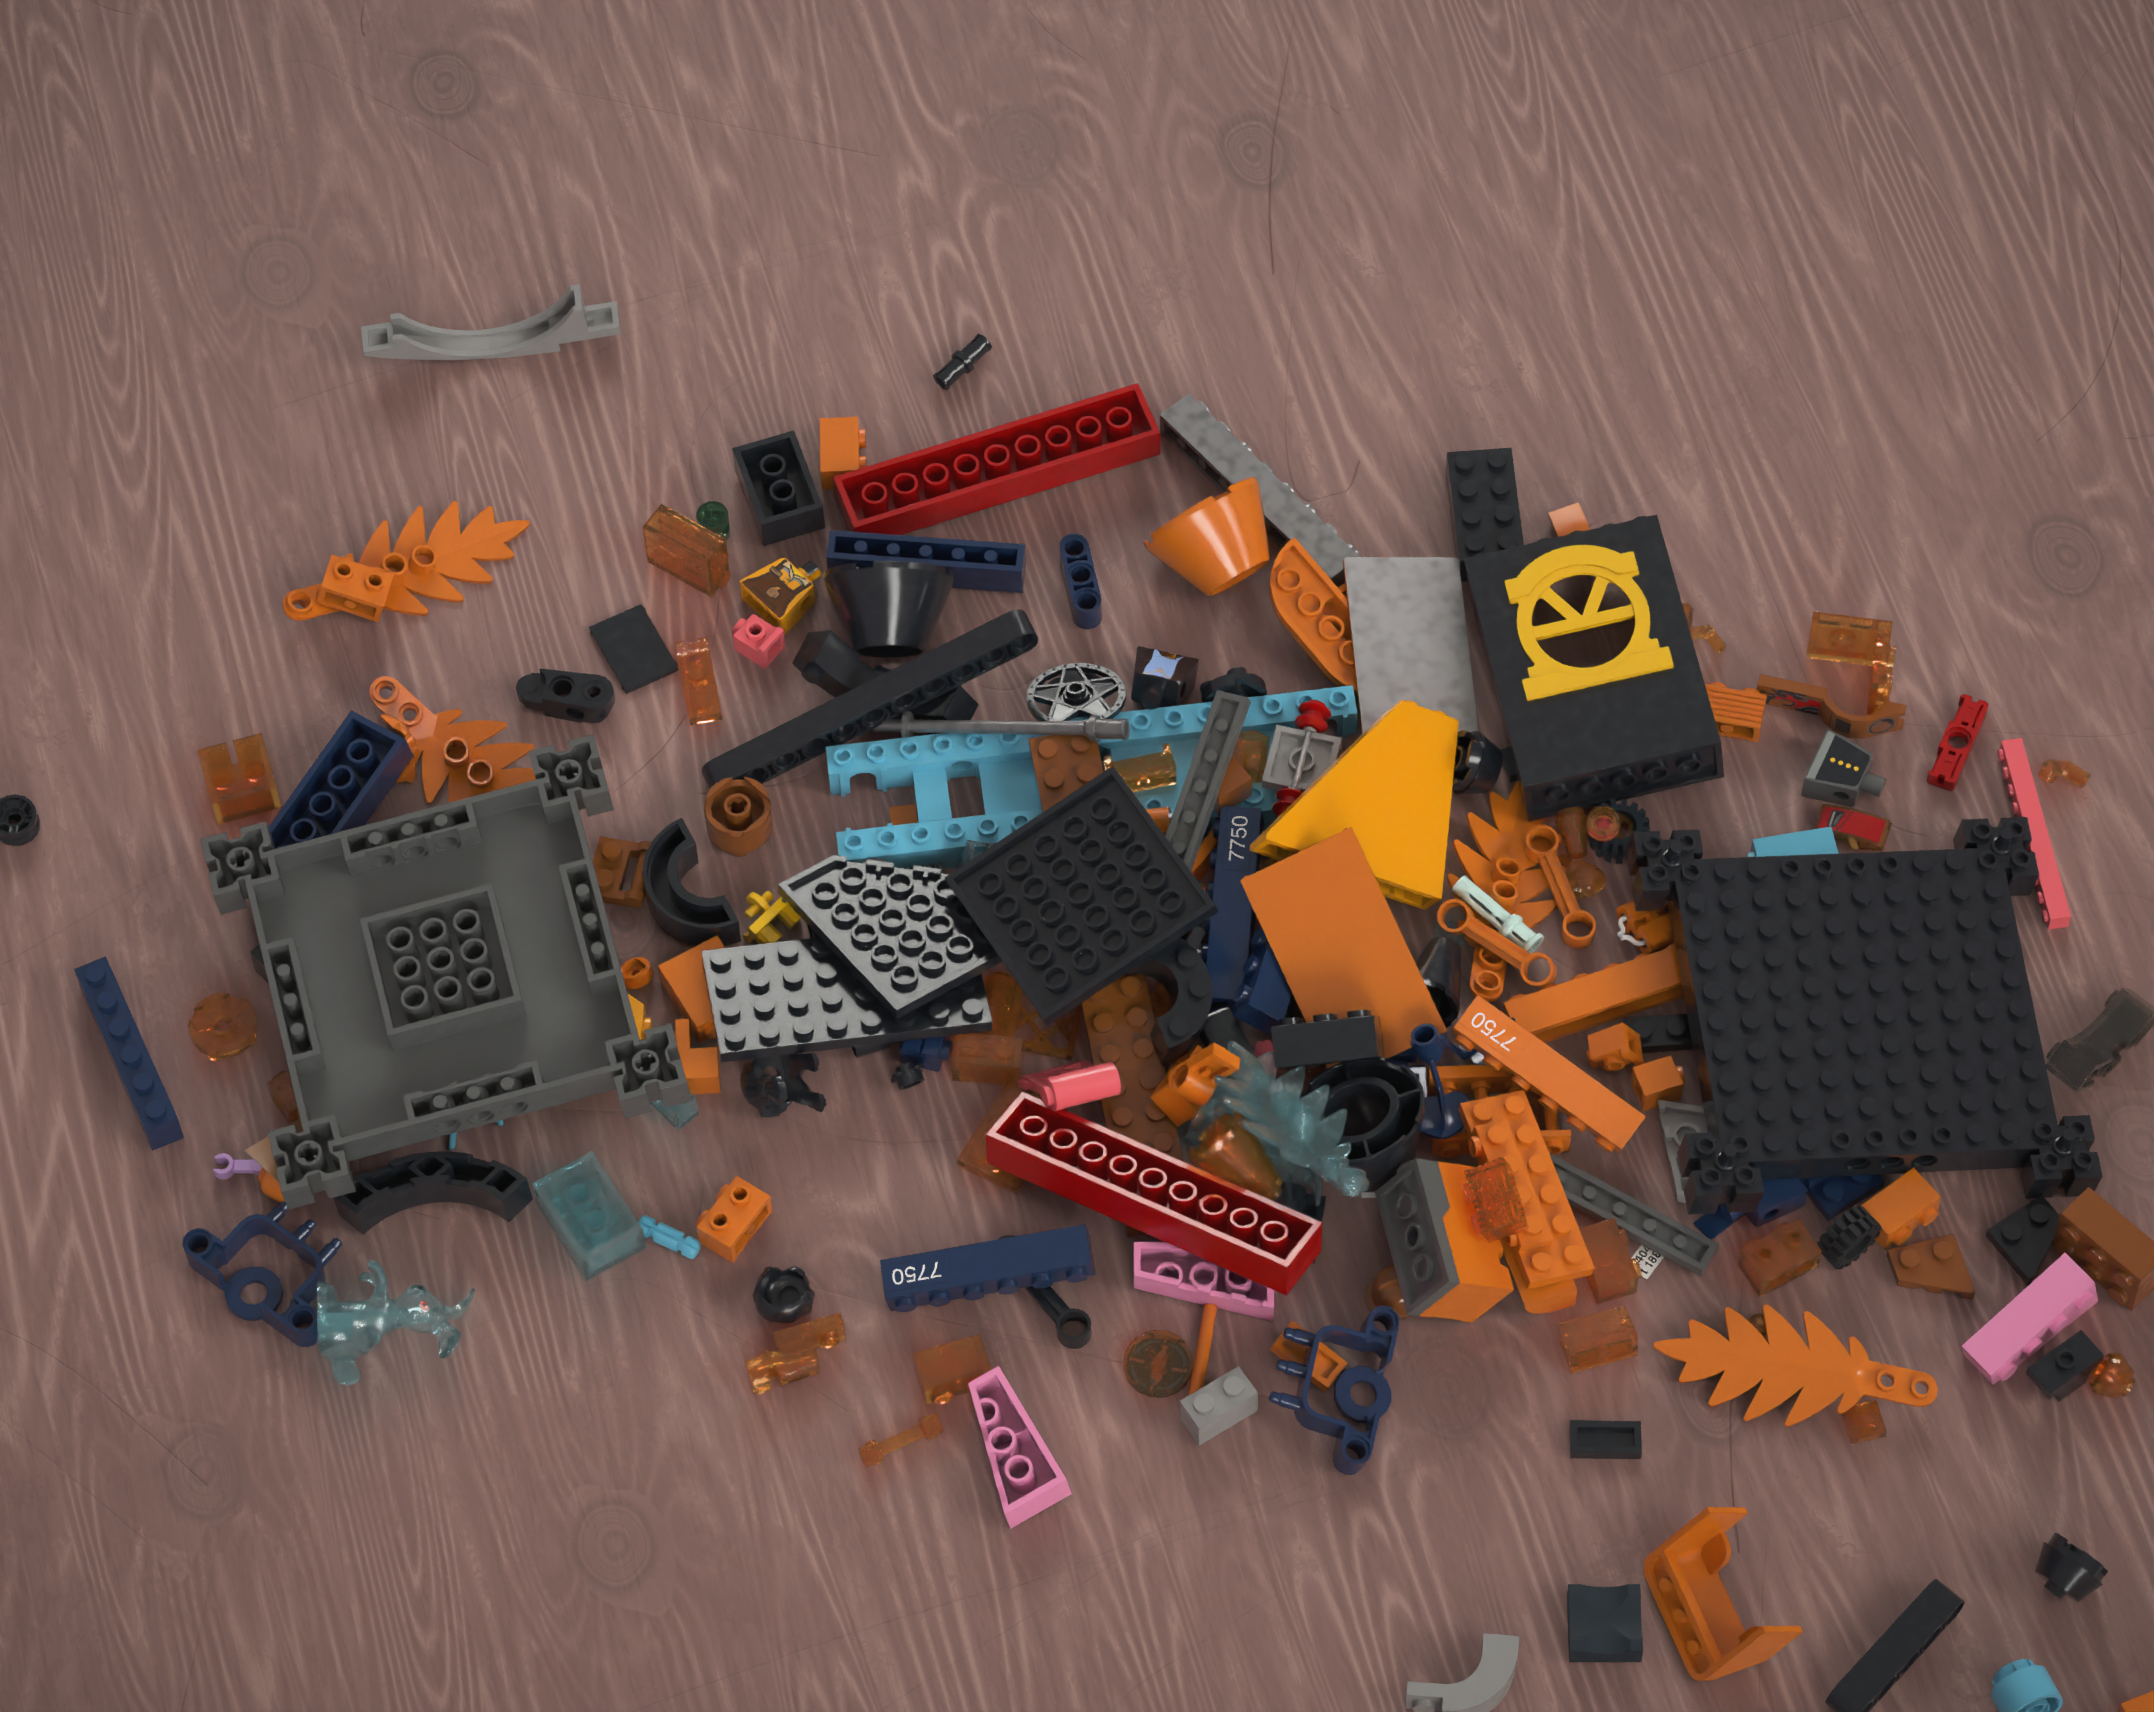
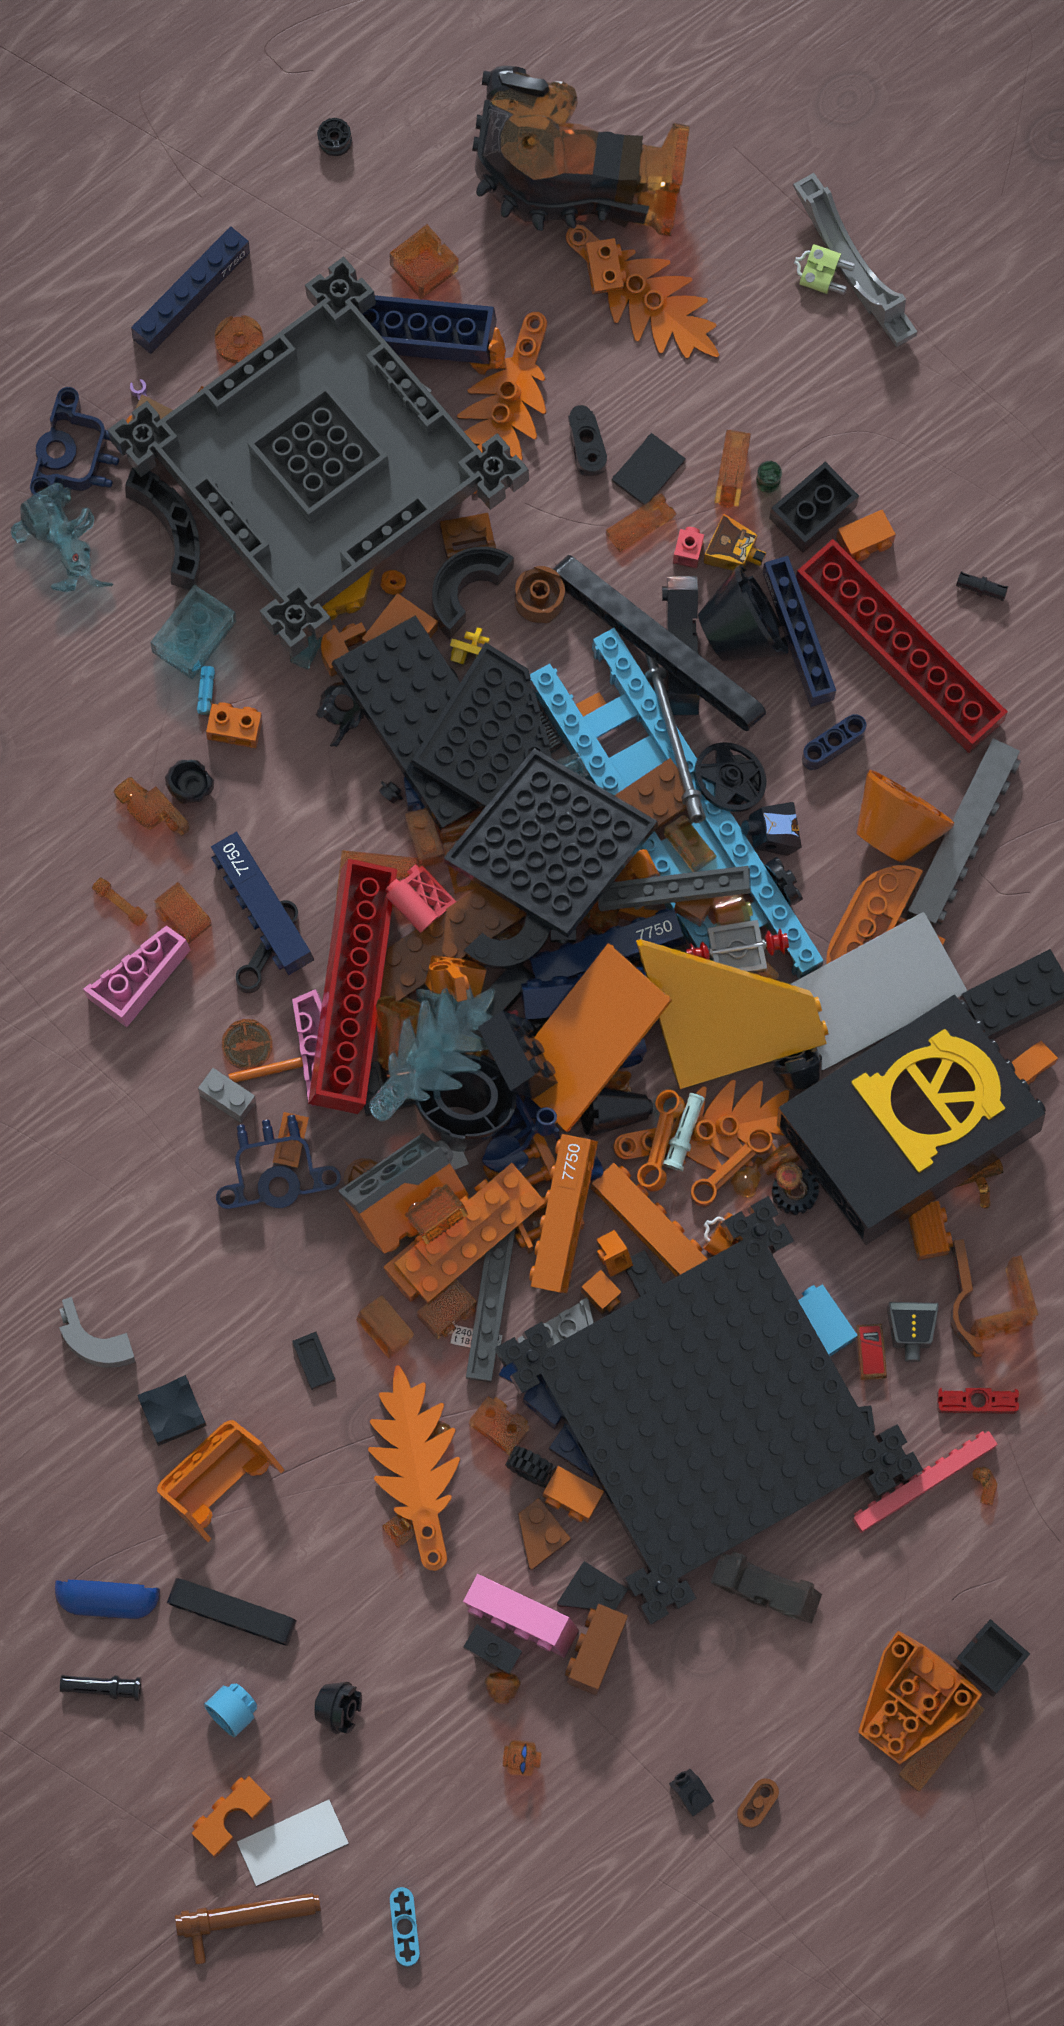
camera: 60 degrees right, 15 degrees up
none -> piece [472,65,690,236]
none -> yellowish green piece [794,244,855,295]

